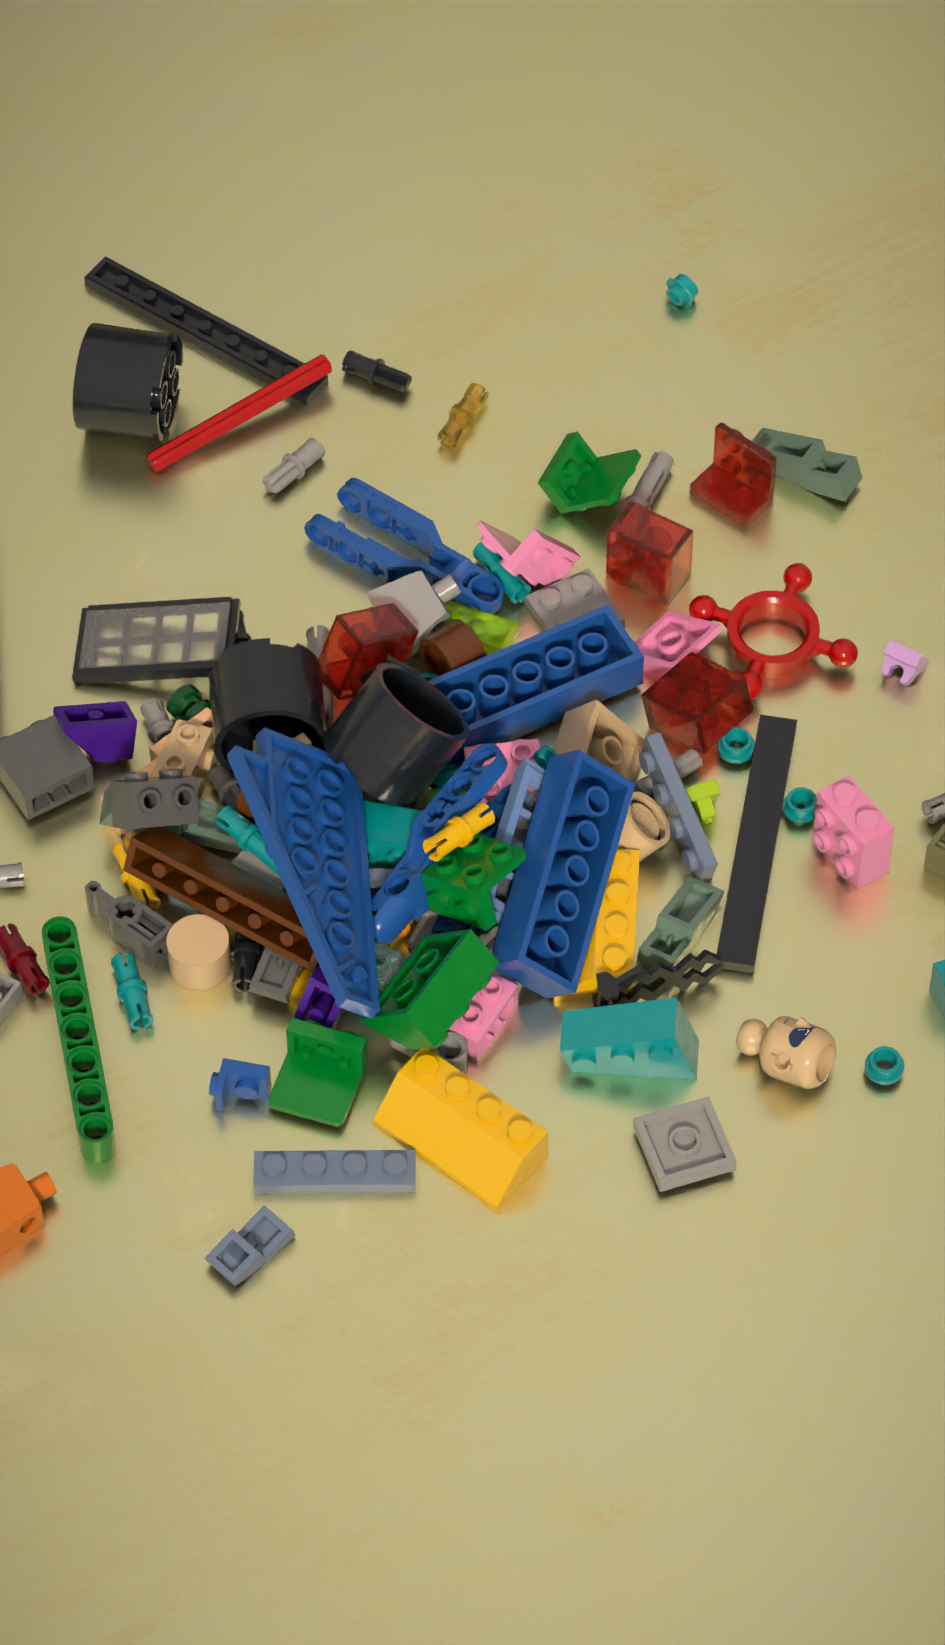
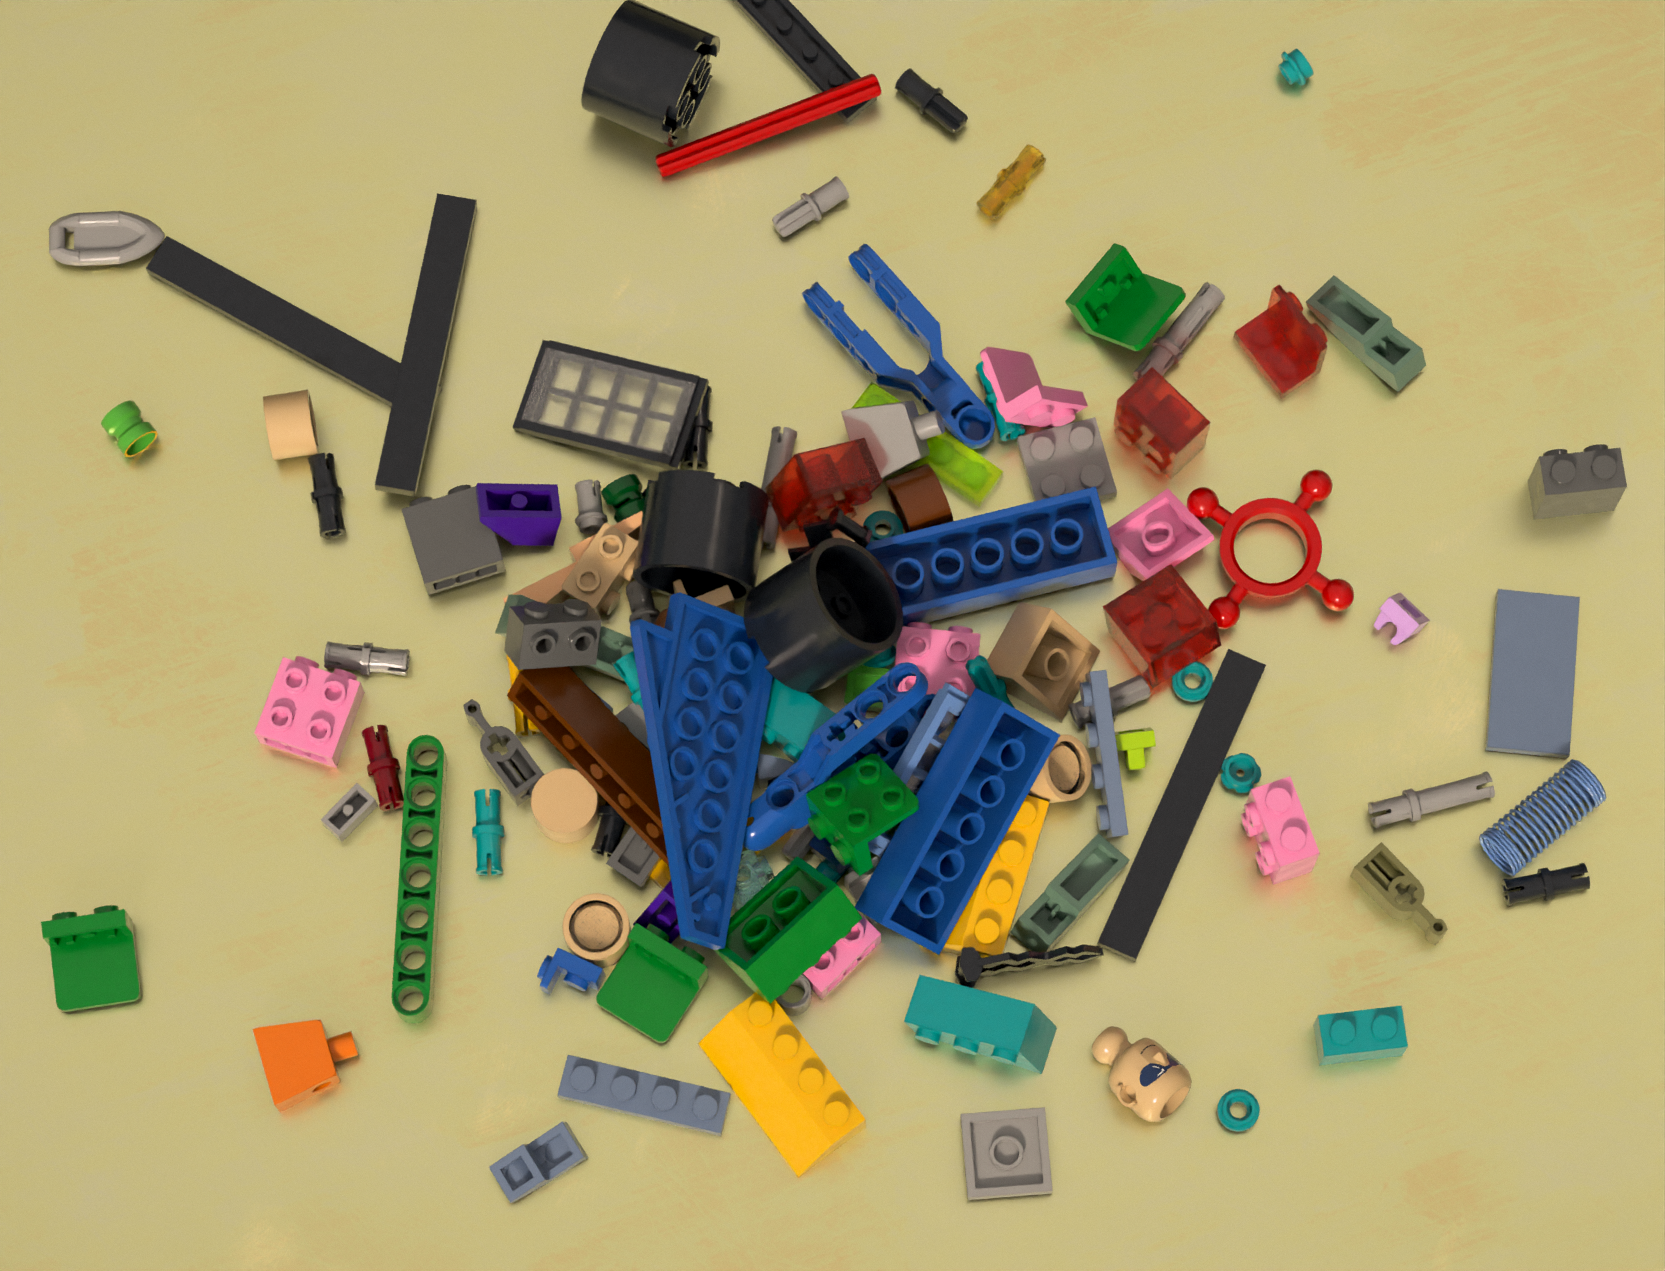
camera: 15 degrees right, 20 degrees up
yellow pin [423,802,495,862] -> none
none -> tan piece [562,893,631,968]

